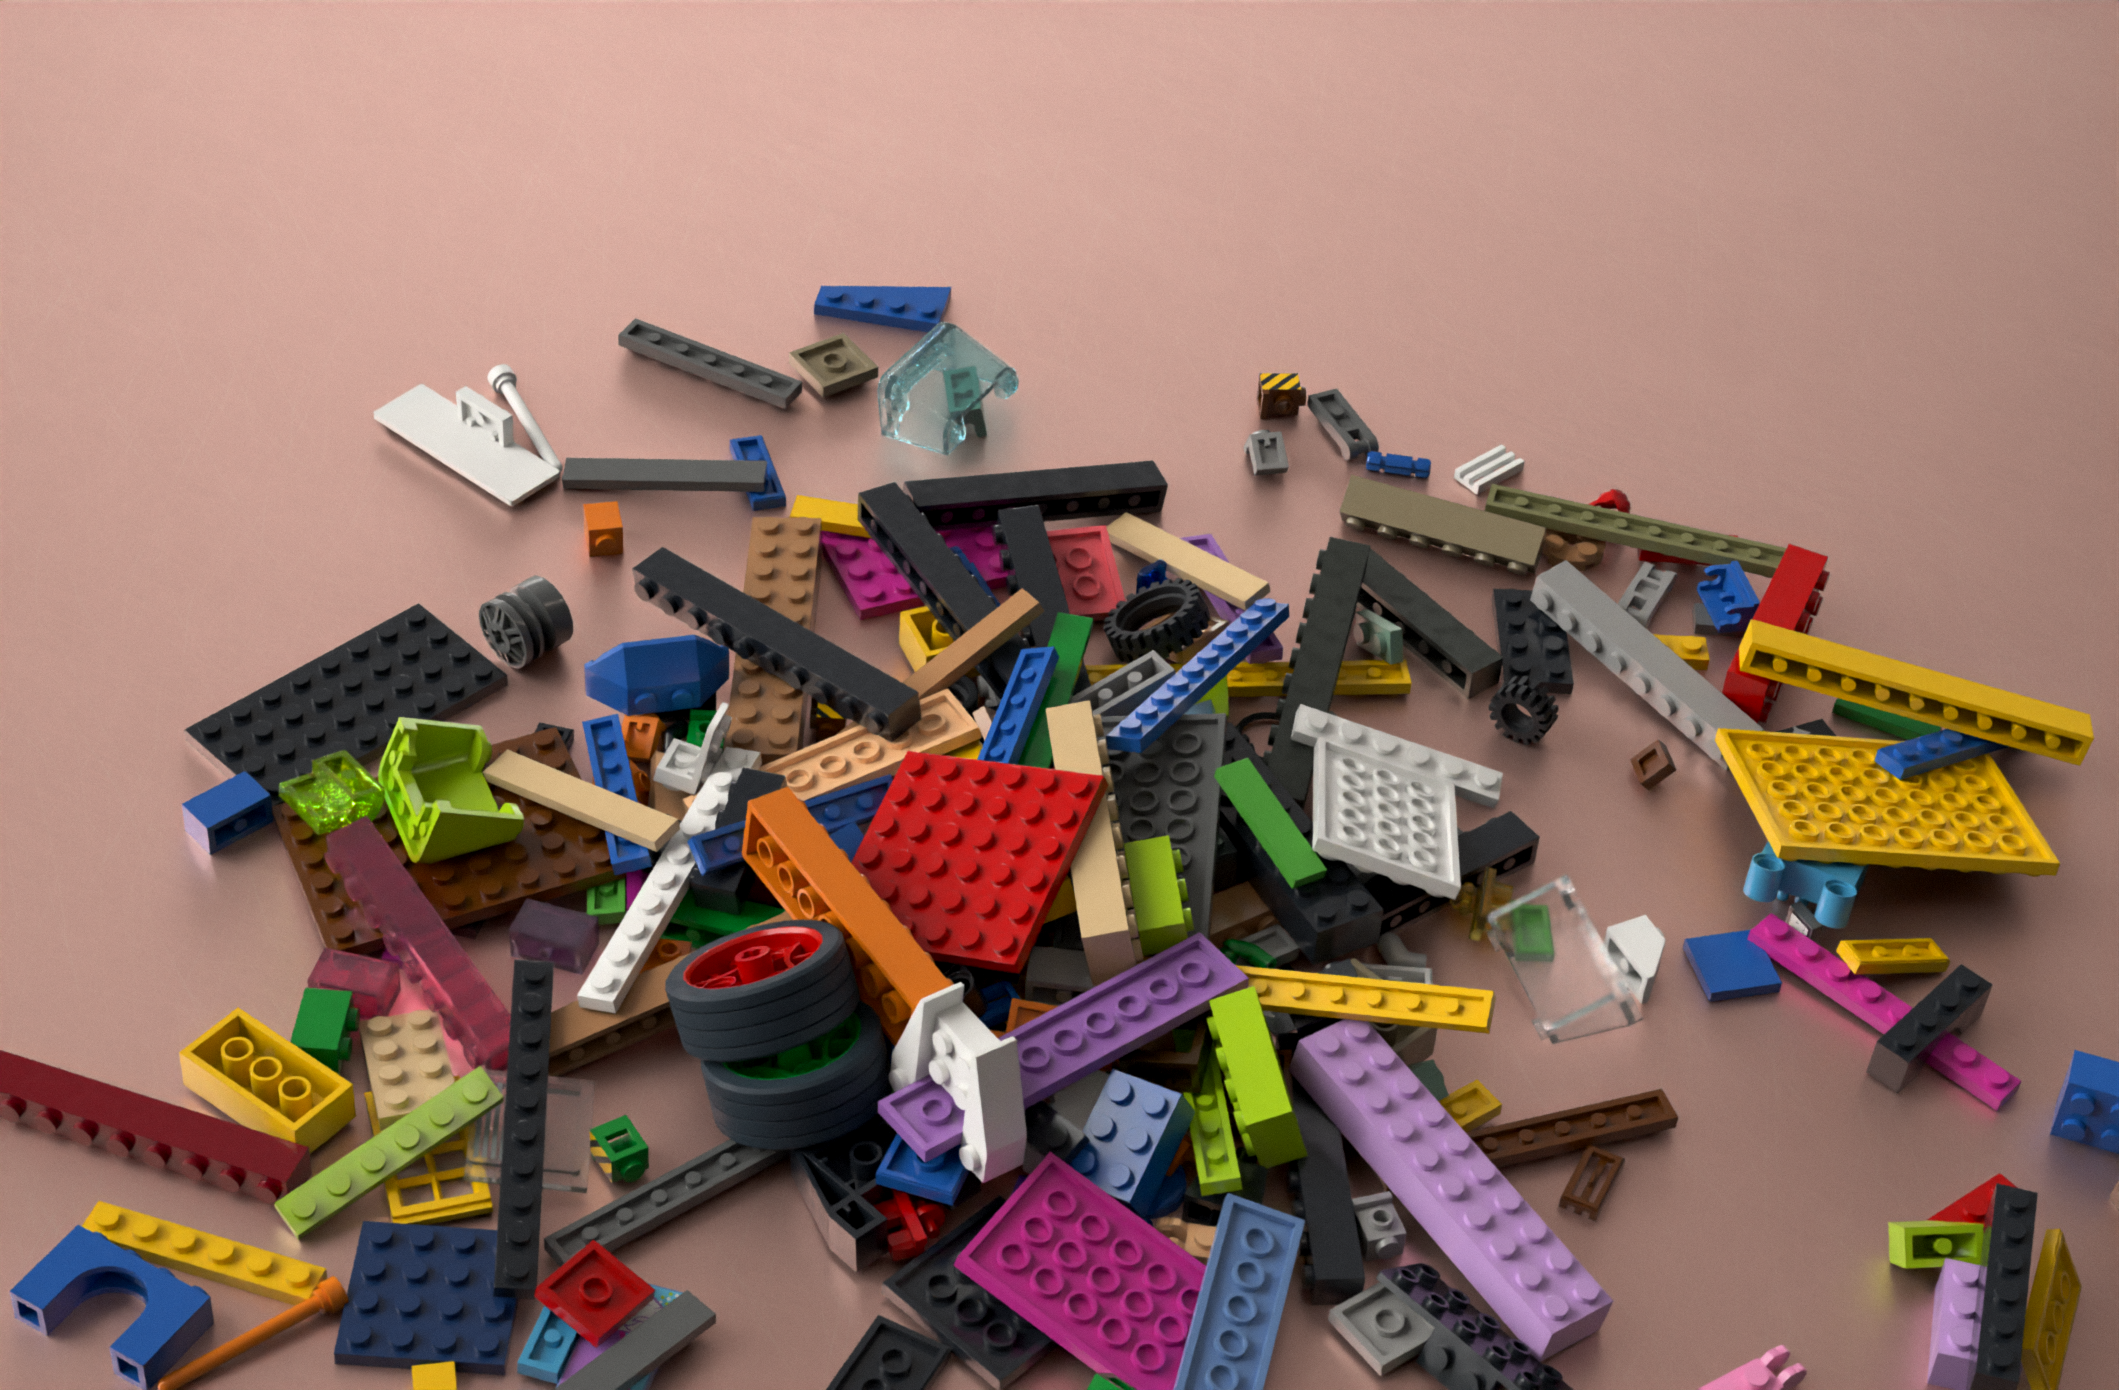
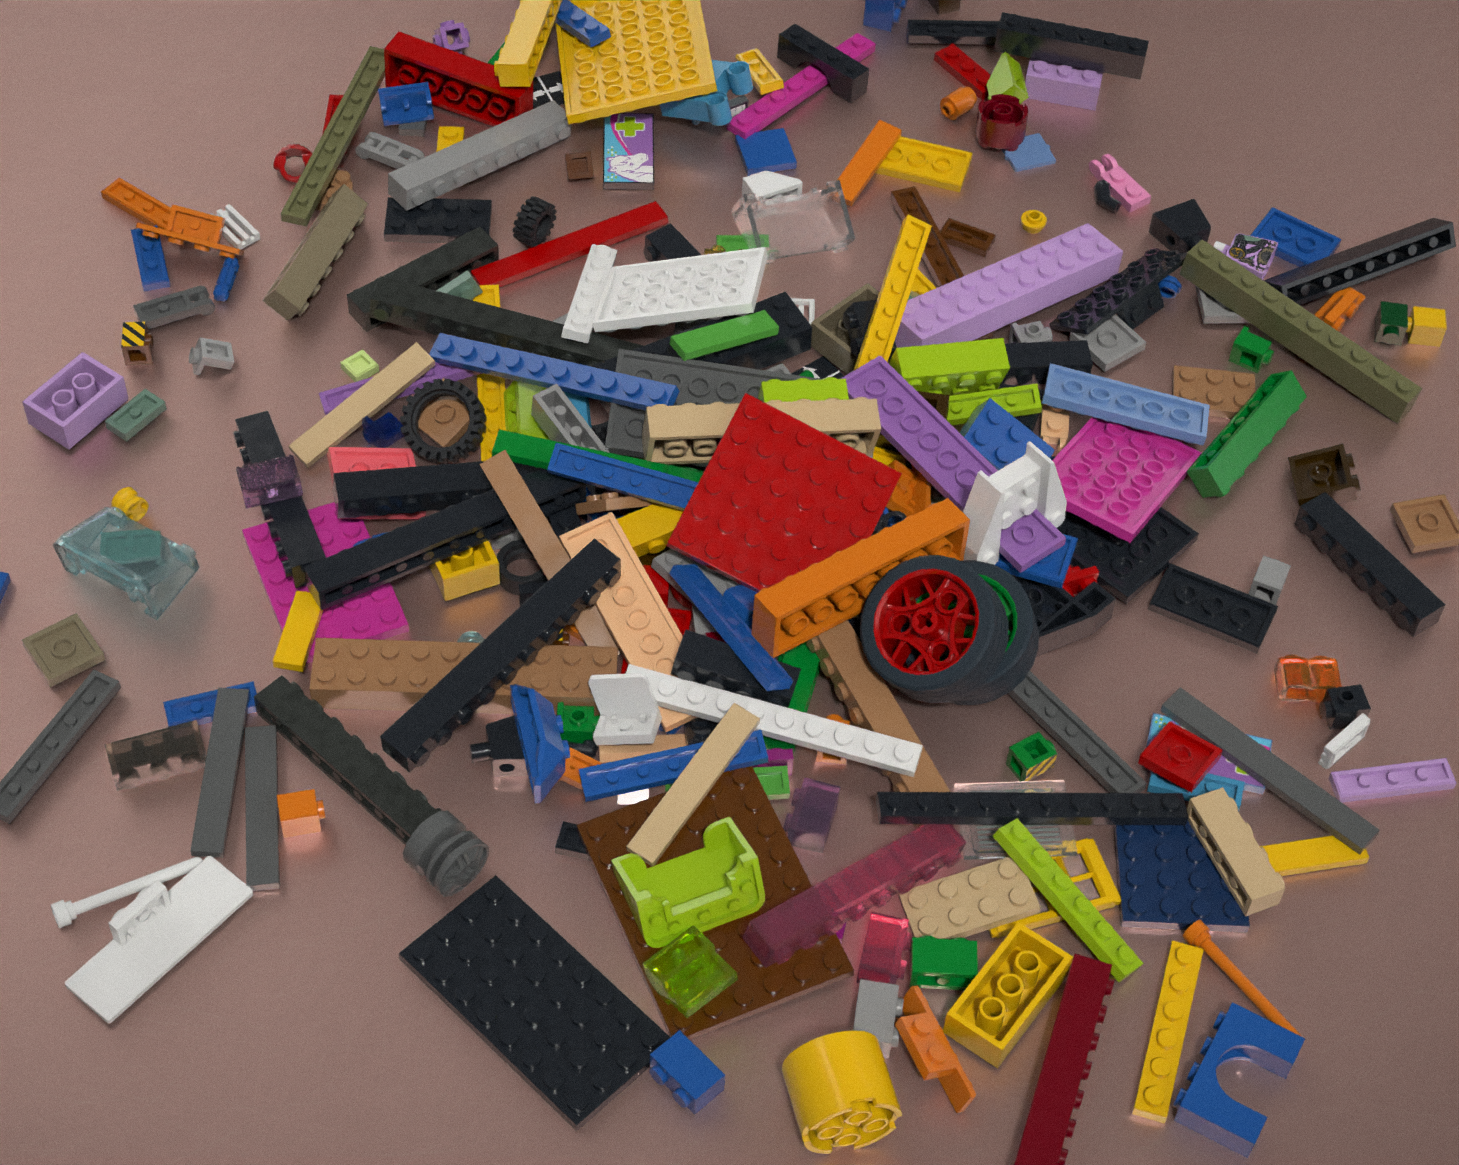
camera: 90 degrees left, 10 degrees up
none -> lavender brick [22,352,128,450]
none -> orange tile [101,177,171,237]
none -> clear smoke brick [104,720,207,791]
none -> sand green plate [105,389,167,442]
none -> yellow wheel [111,487,149,523]
none -> blue tile [131,225,170,292]
none -> orange bracket [136,204,245,258]
none -> clear purple brick [236,454,303,509]
none -> dark grey tile [245,725,280,891]
none -> pearl dark grey brick [254,675,443,845]
none -> yellowish green tile [340,349,379,382]
none -> medium lavender brick [432,20,470,54]
none -> red tile [471,201,668,288]
none -> tile [603,113,654,190]
none -> yellow brick [782,1030,903,1154]
none -> orange tile [829,120,902,207]
none -> light grey brick [853,979,904,1059]
none -> yellow tile [875,136,973,193]
none -> orange bracket [895,985,976,1113]
none -> black plate [907,19,1000,45]
none -> orange brick [940,86,977,120]
none -> dark red brick [975,94,1029,151]
none -> medium blue piece [1001,133,1056,172]
none -> yellow plate [1021,210,1047,234]
none -> black arm [1094,180,1122,213]
none -> tan brick [1187,787,1285,916]

